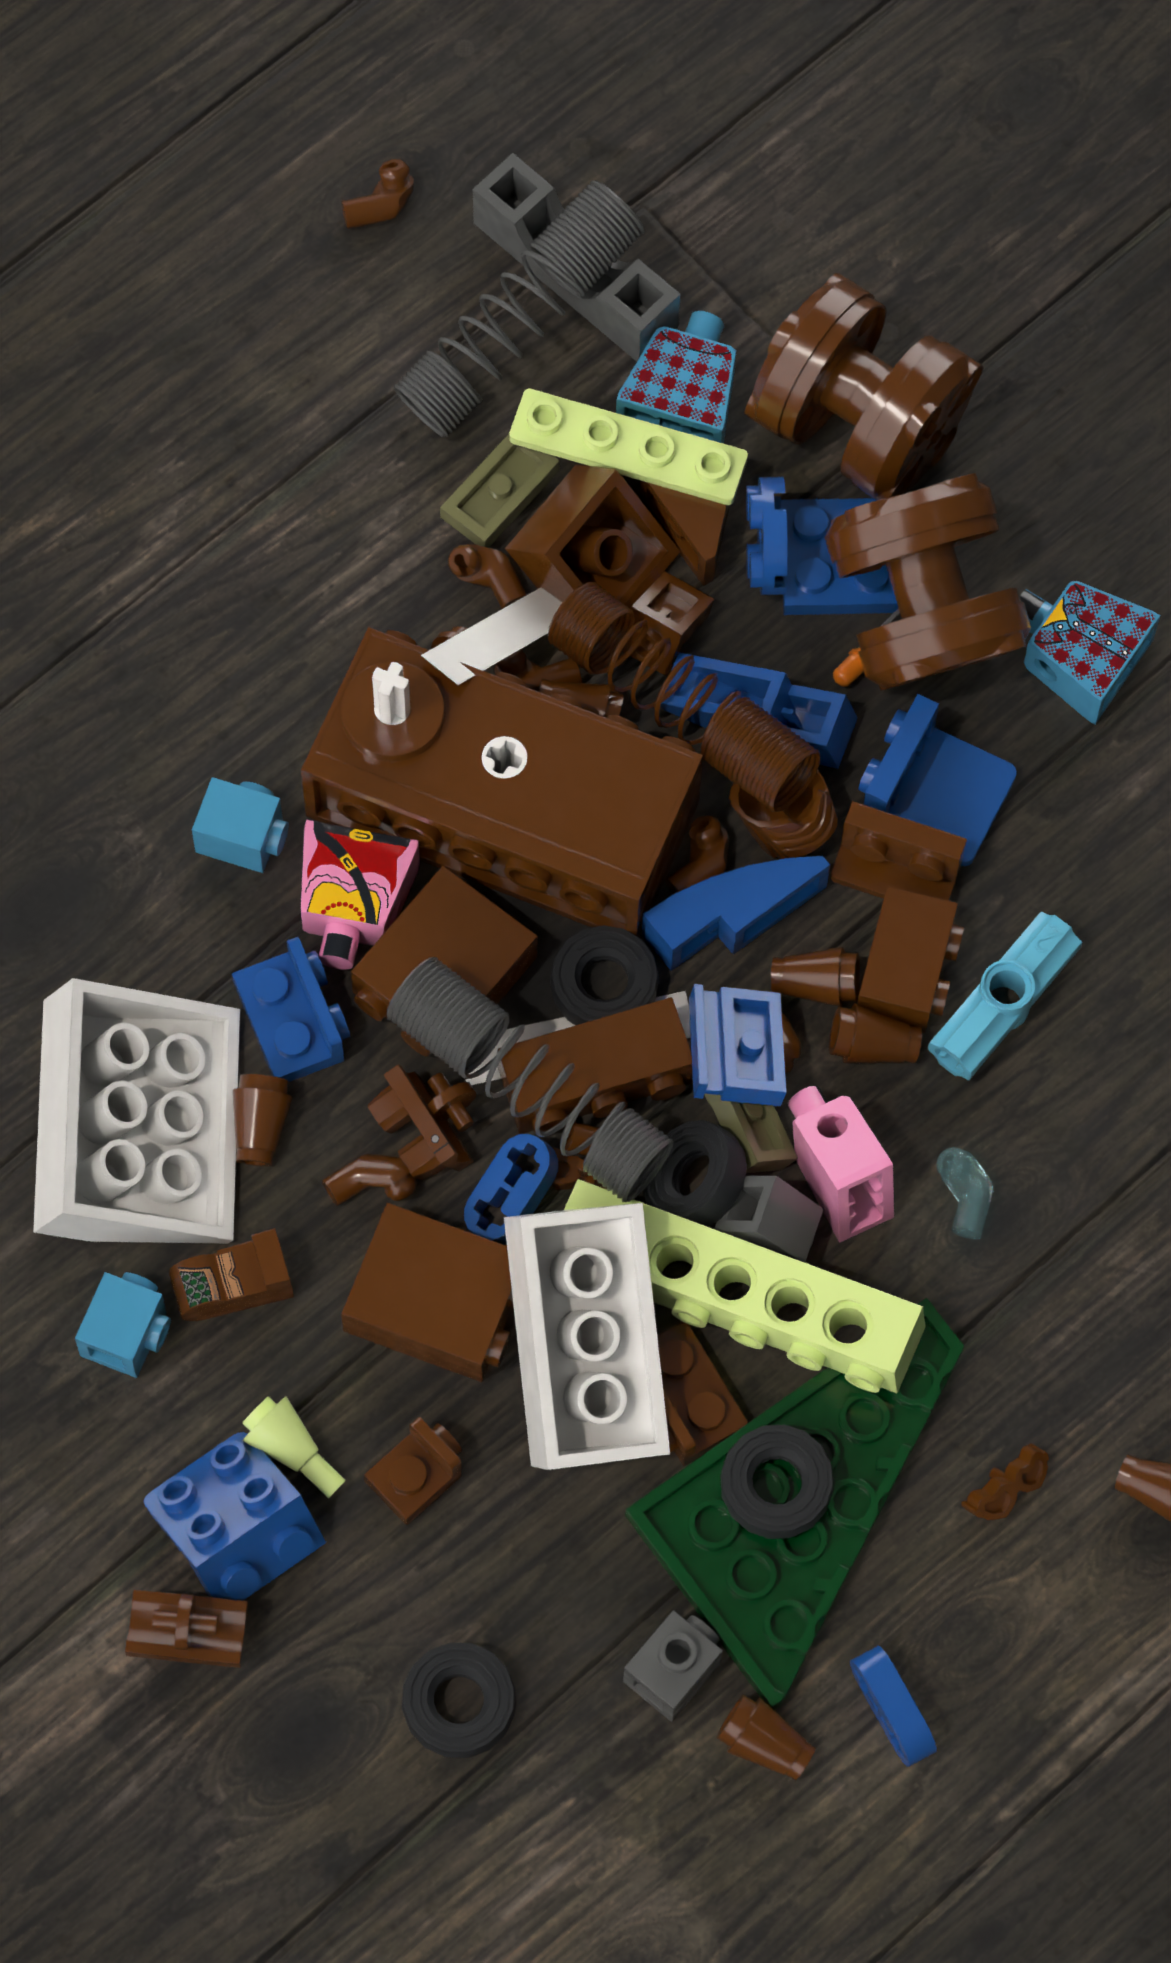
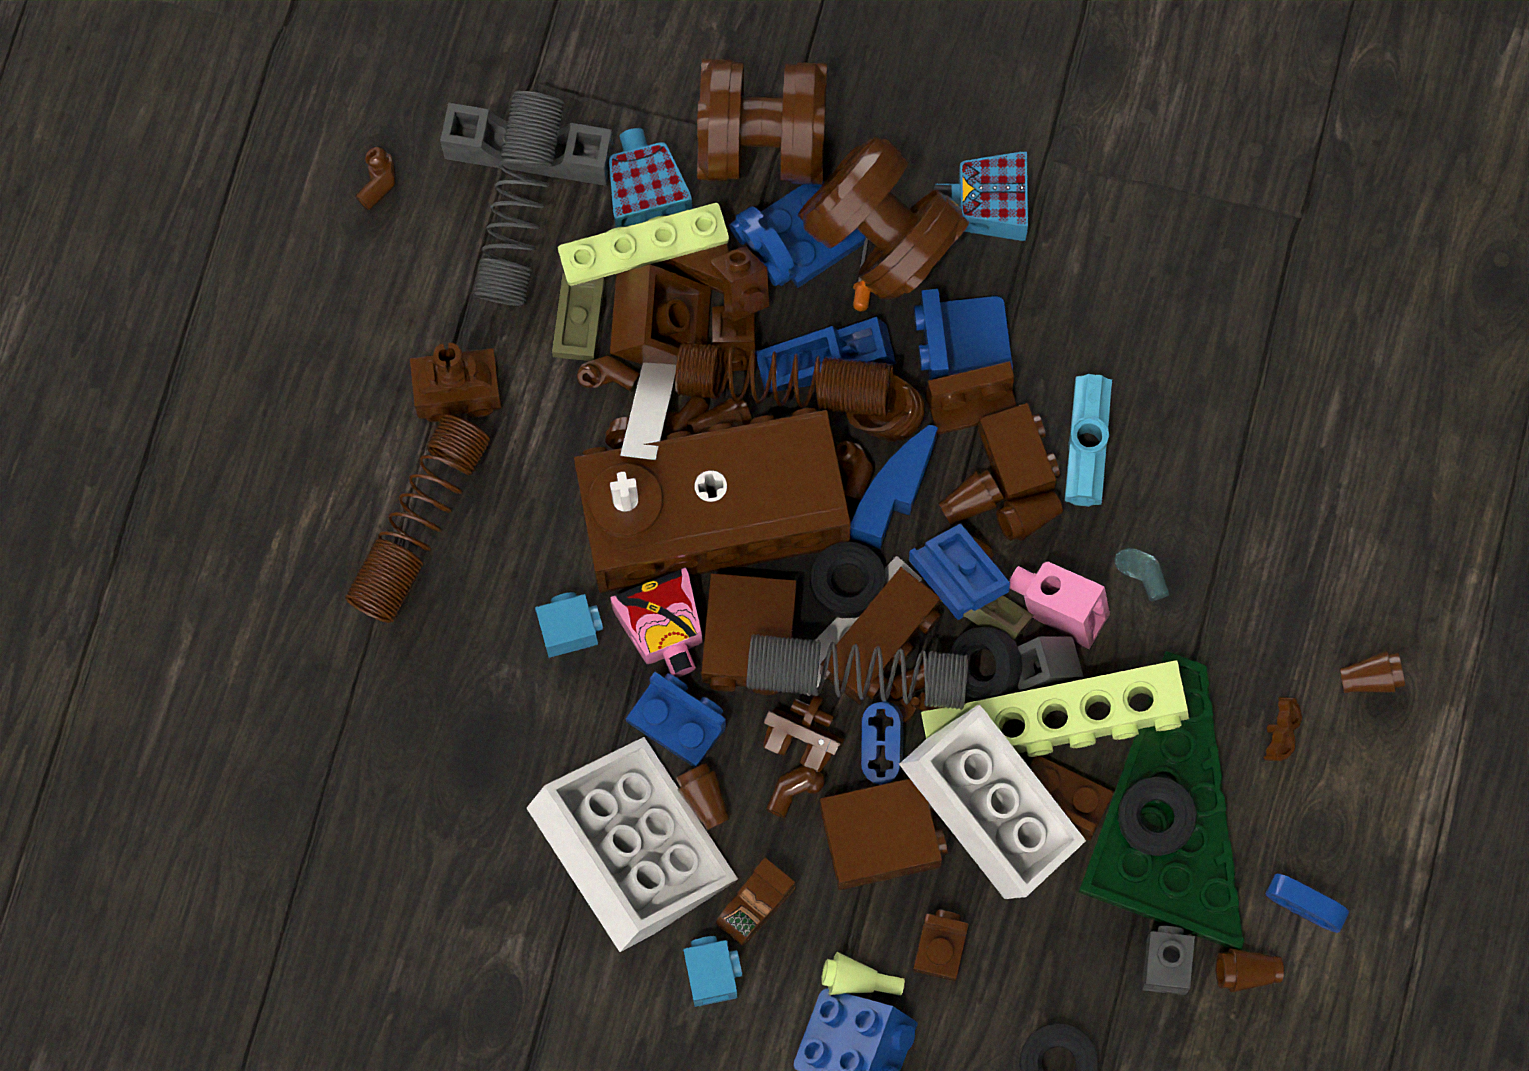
camera: 30 degrees left, 5 degrees up
none -> reddish brown piece [345,414,490,623]
none -> reddish brown brick [410,343,502,422]
none -> reddish brown bracket [711,247,769,322]

